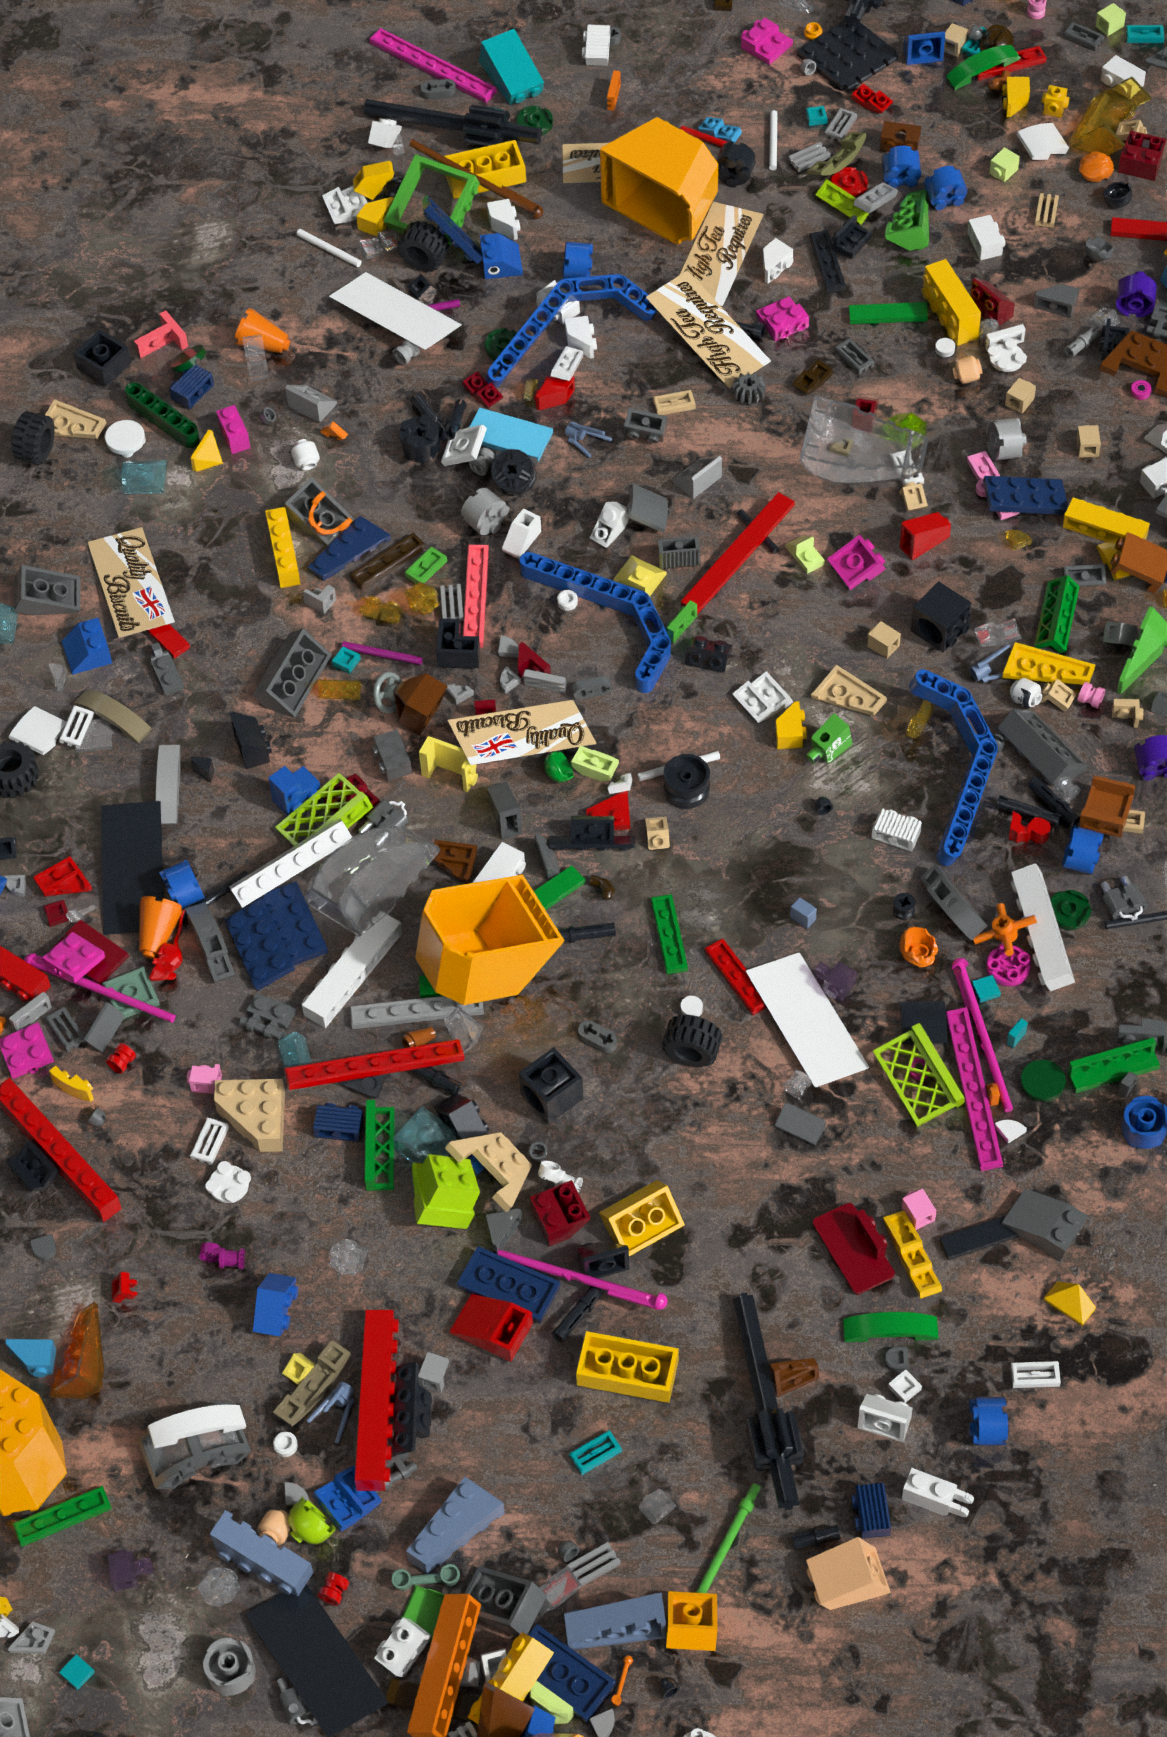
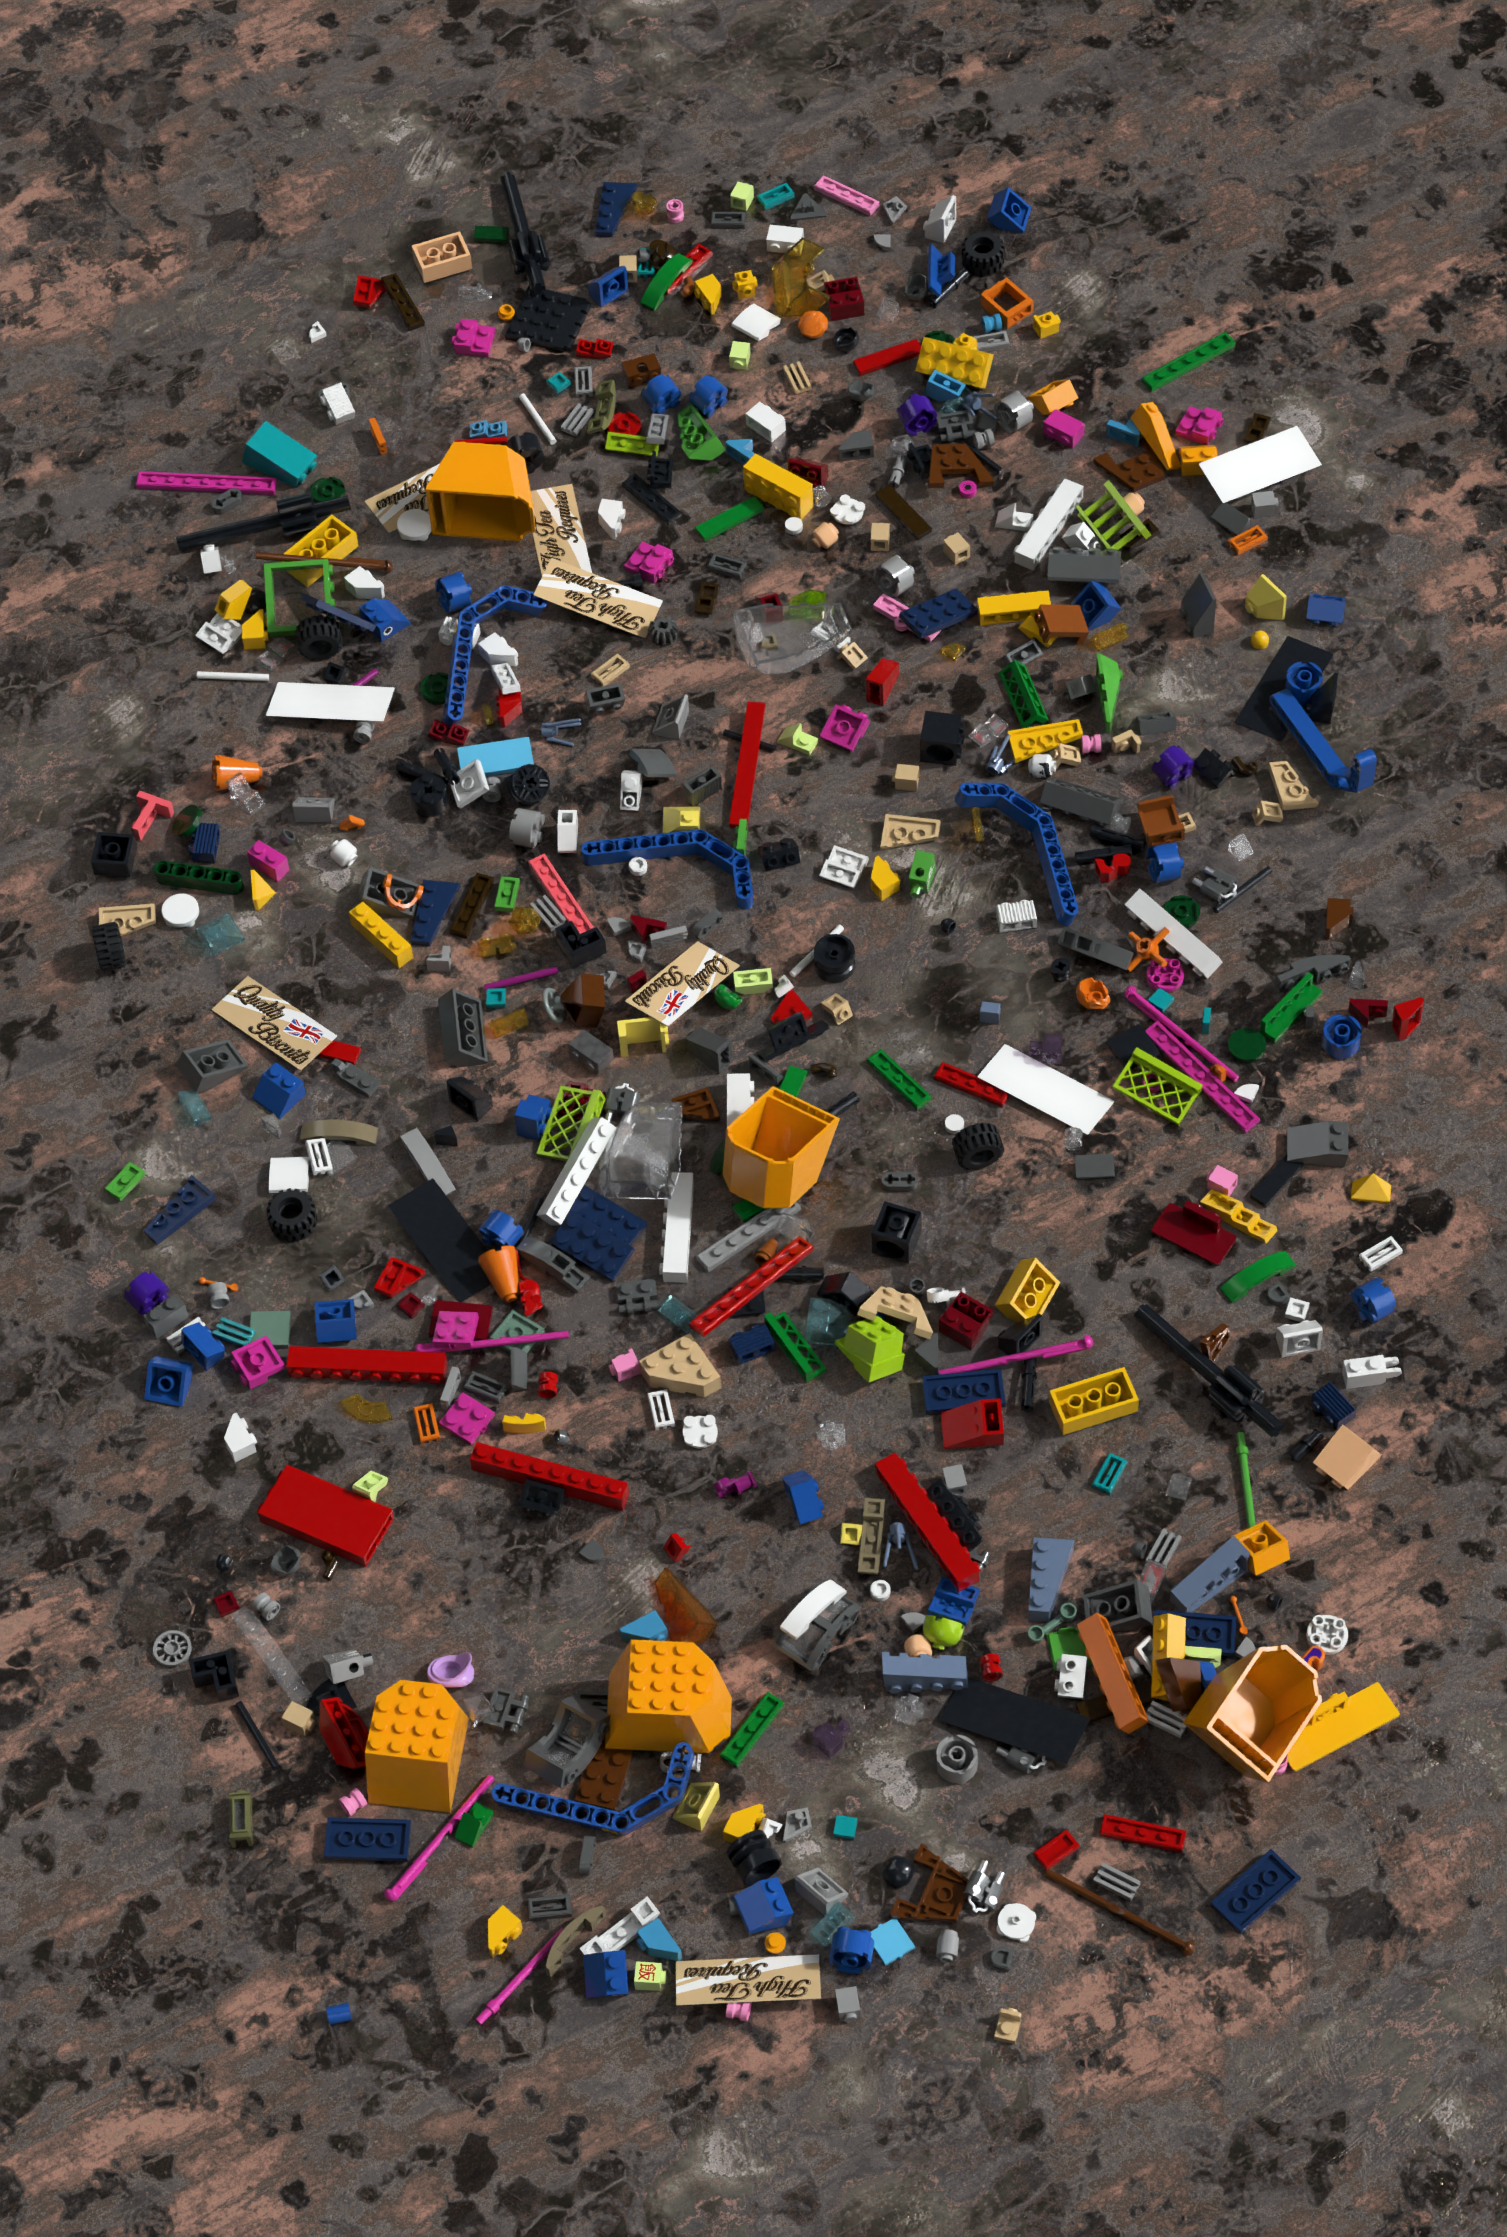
camera: 30 degrees left, 0 degrees up
white tile [985,324,1025,352] -> none
none -> white tile [397,509,432,541]
none -> dark azure slope [725,439,754,466]
none -> dark brown tile [875,485,932,540]

